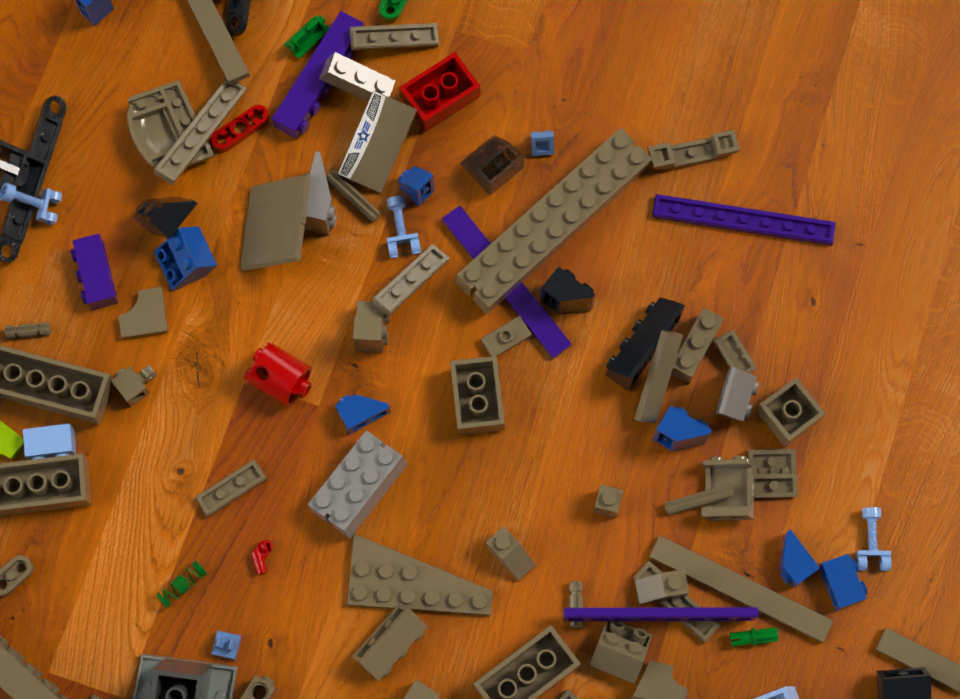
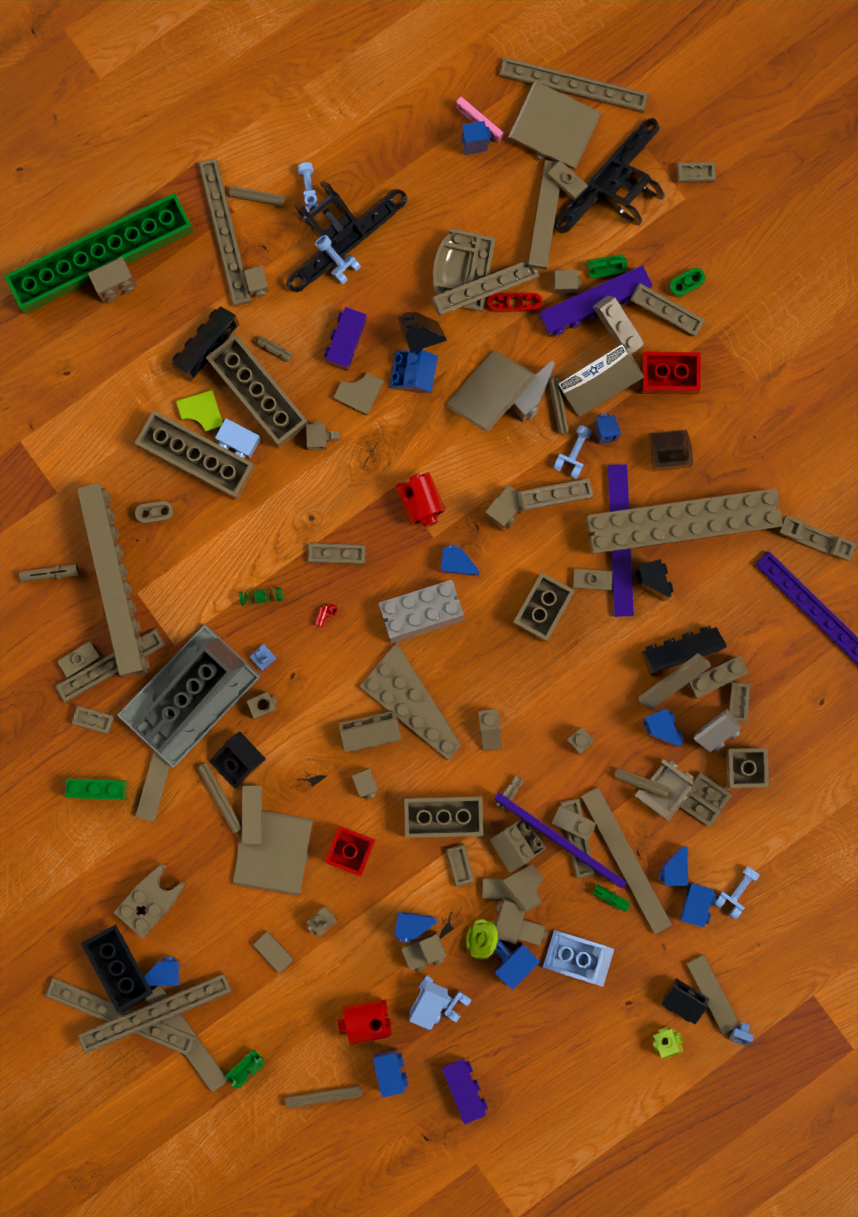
camera: 35 degrees right, 10 degrees up
medium blue tile [531,130,554,156] -> none
none -> dark tan brick [554,270,581,294]

